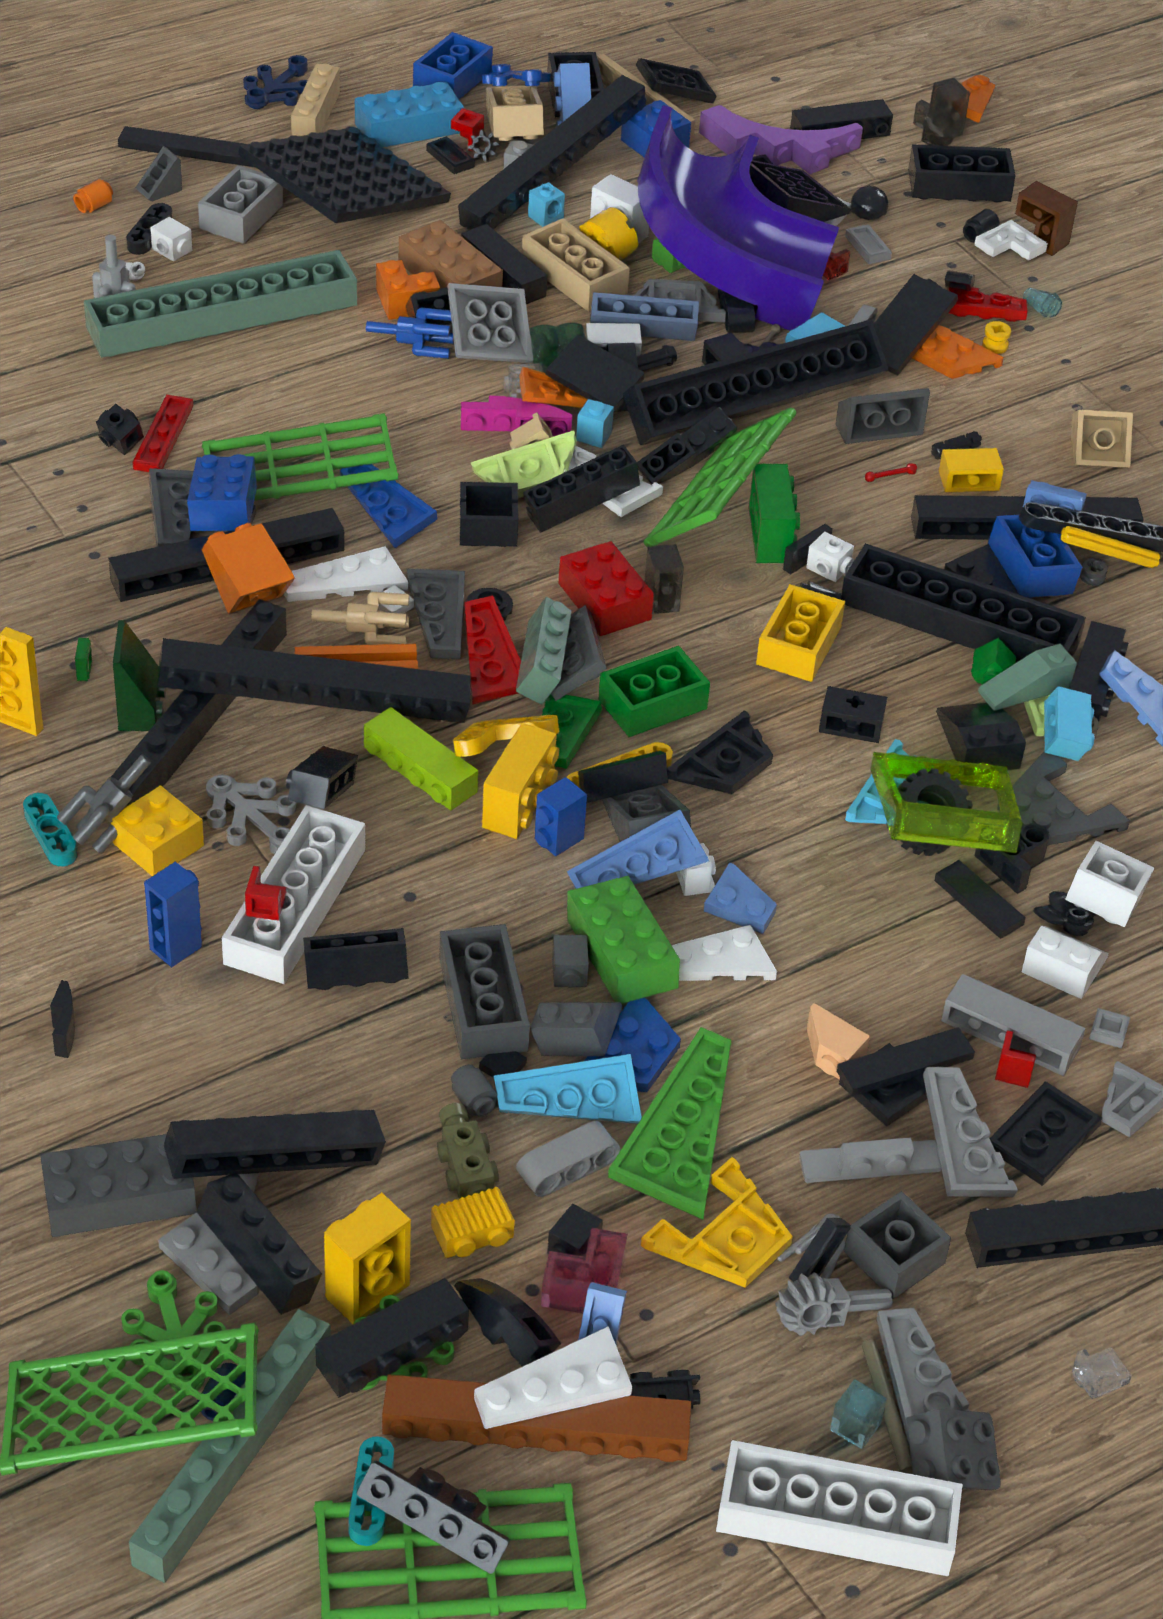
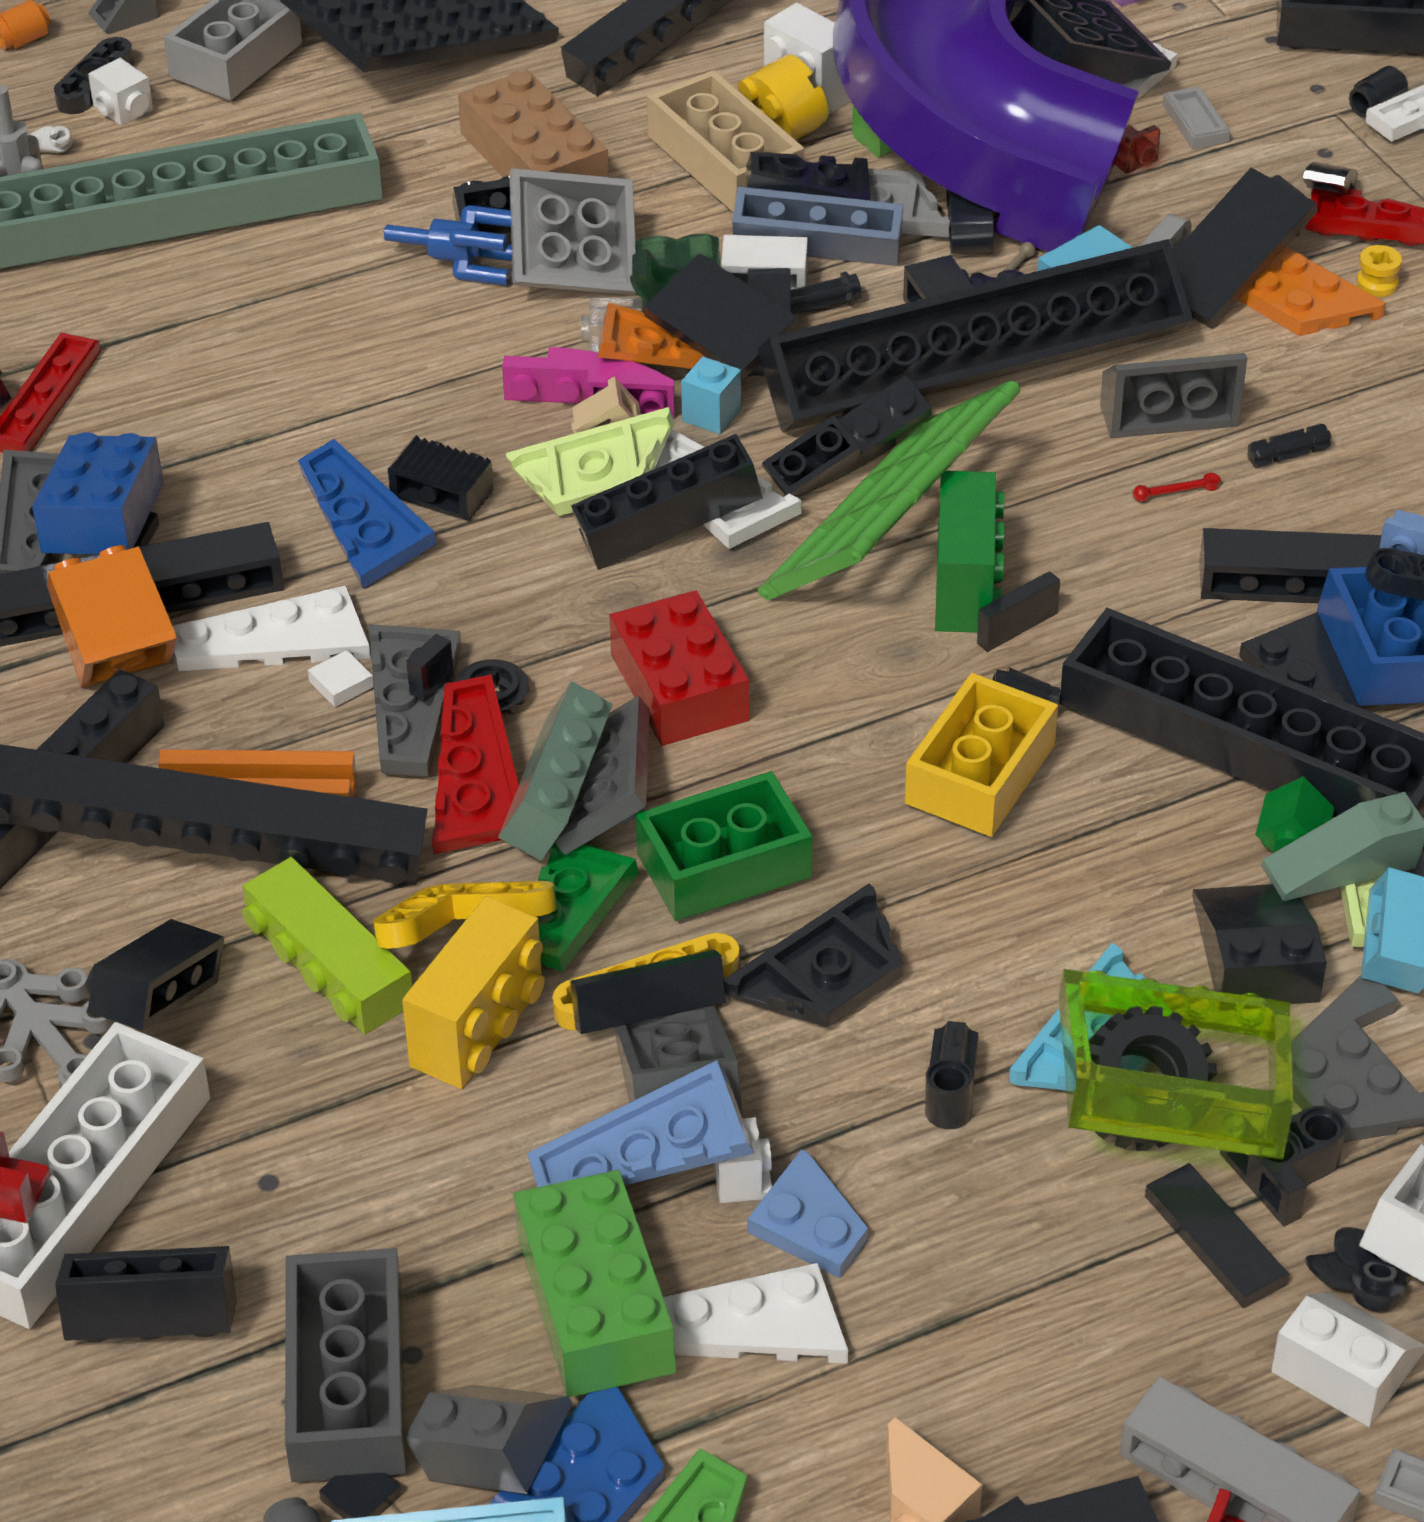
camera: 10 degrees right, 0 degrees up
bright green door [202,413,399,501] -> none
tan plant [312,592,410,645] -> none
orange brick [376,260,440,320] -> none
black piece [460,482,518,547] -> none
black brick [461,224,547,304] -> none
medium azure brick [528,182,565,227] -> none
blue brick [534,777,587,856] -> none
dark grey brick [552,935,589,988] -> none
clear smoke brick [644,544,684,614] -> none
white brick [806,532,854,582] -> none
black brick [819,686,888,743] -> none
black hair [851,185,888,220] -> none
yellow brick [939,448,1004,492] -> none
none -> black brick [388,435,493,521]
none -> black plate [406,634,454,702]
none -> black wing [746,152,871,201]
none -> black piece [925,1021,979,1129]

